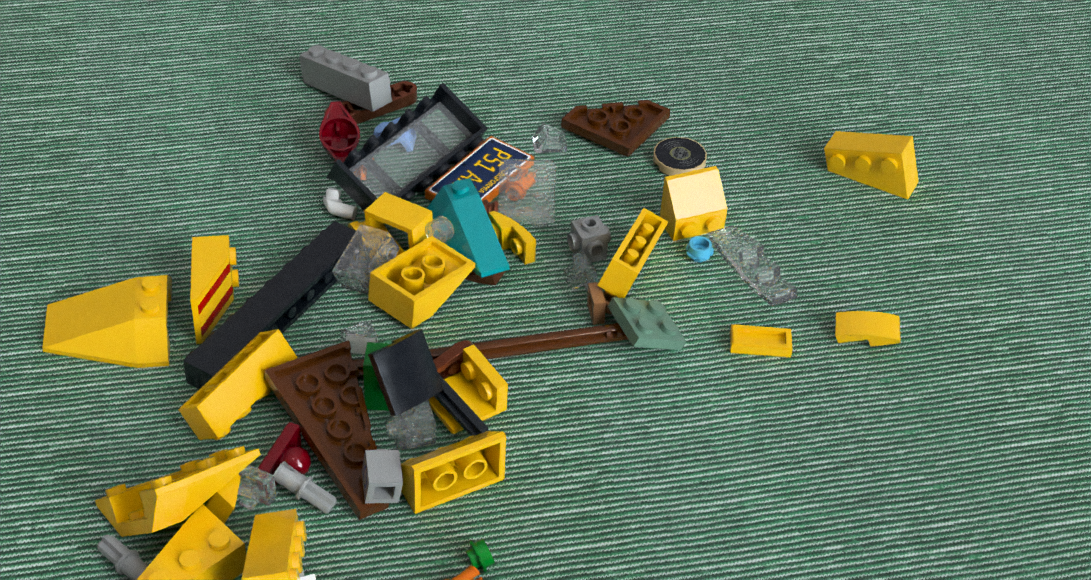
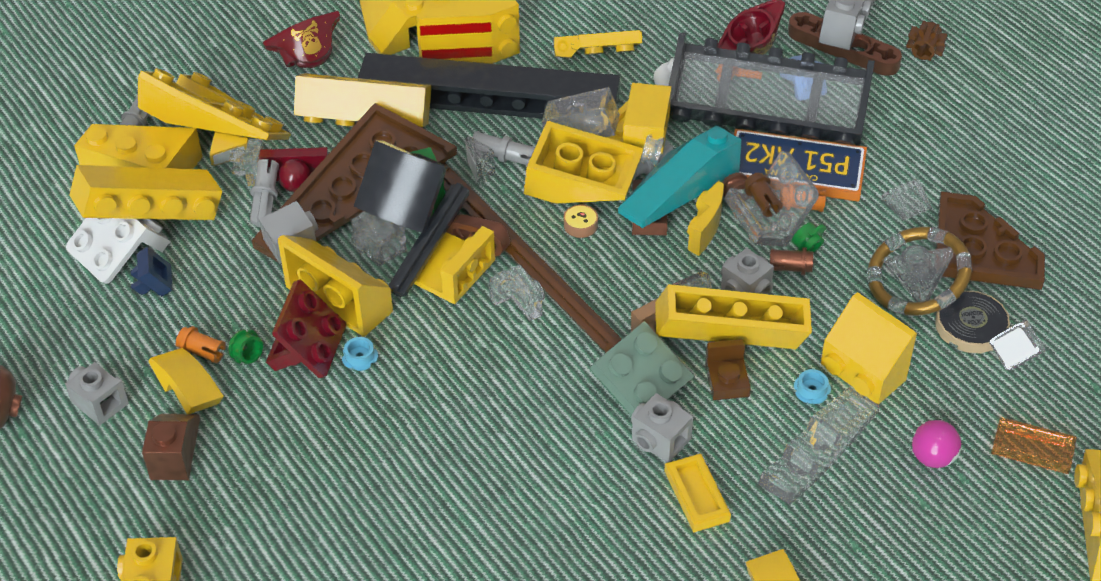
camera: 70 degrees right, 5 degrees up
none -> dark red hat [263,11,340,68]
none -> dark red bracket [266,279,346,378]
none -> medium azure plate [342,337,378,371]
none -> light grey pin [470,131,535,165]
none -> clear bracket [489,265,545,321]
none -> yellow hinge [553,30,642,58]
none -> tile [564,205,598,238]
none -> light grey brick [631,393,693,463]
none -> reddish brown bracket [705,339,751,400]
none -> reddish brown pin [745,172,783,217]
none -> copper pin [770,248,813,276]
none -> green plate [792,222,826,253]
none -> clear piece [867,227,972,316]
none -> reddish brown gear [906,20,948,61]
none -> dark pink piece [912,420,961,468]
none -> slope [989,319,1046,371]
none -> clear orange tile [991,417,1077,474]

